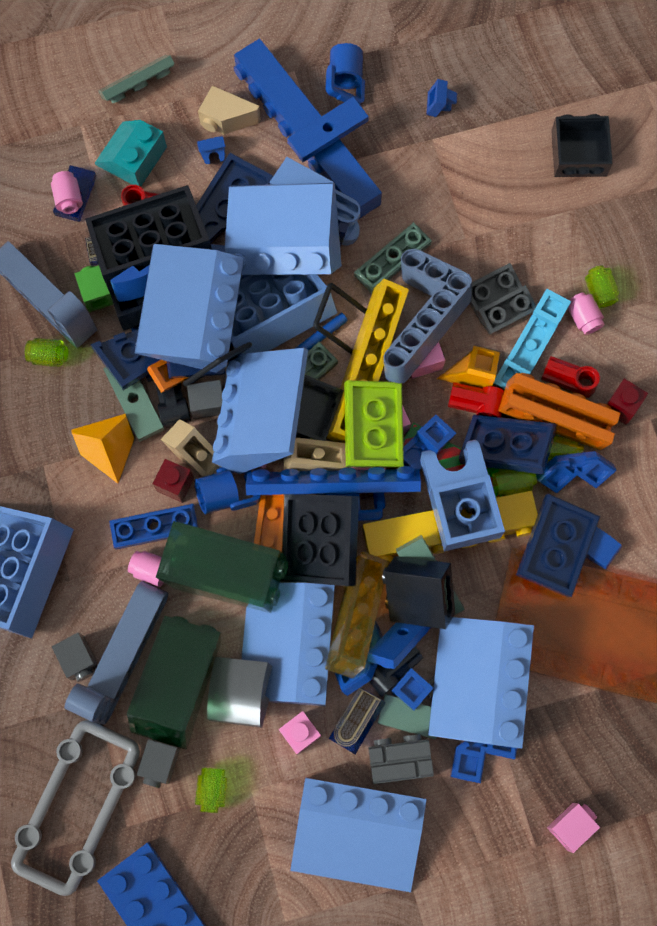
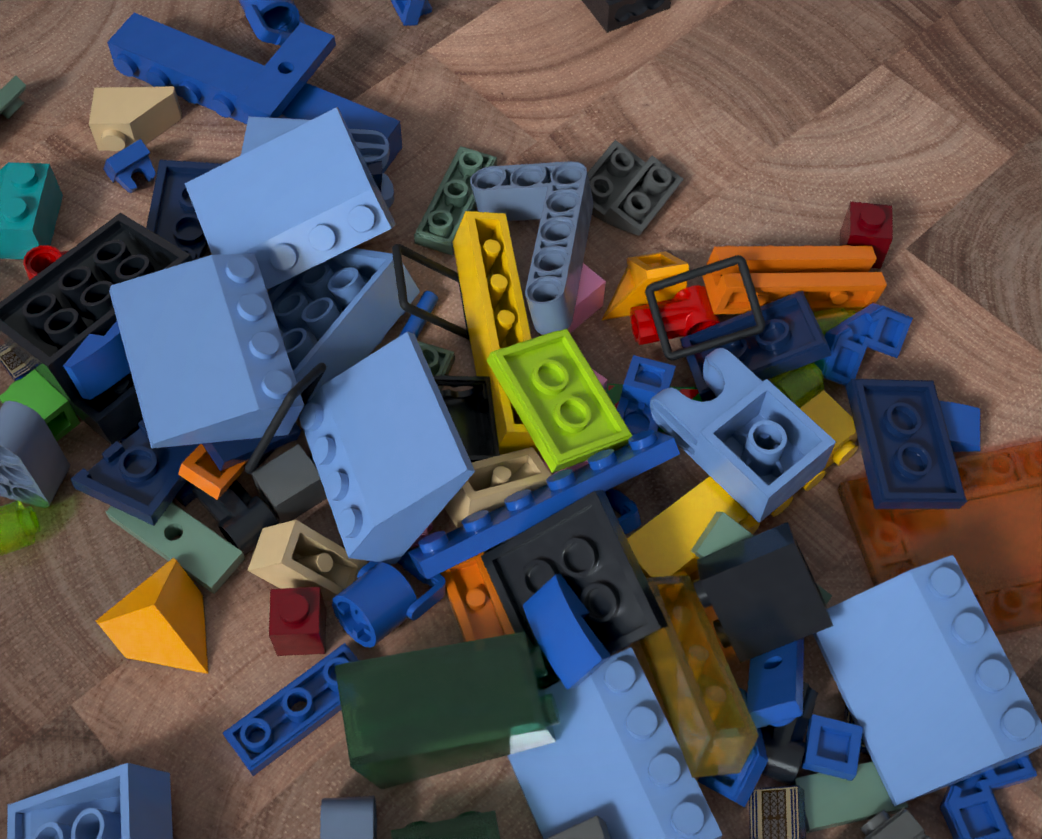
camera: 30 degrees left, 15 degrees down
bright pink brick [128,551,173,587] -> none
medium azure slope [493,289,571,390] -> none
red piece [541,356,600,398] -> none
bright pink brick [568,292,605,335] -> none
clear neon green brick [585,265,619,308] -> none
none -> blue slope [523,573,611,690]
none -> black piece [645,255,765,361]

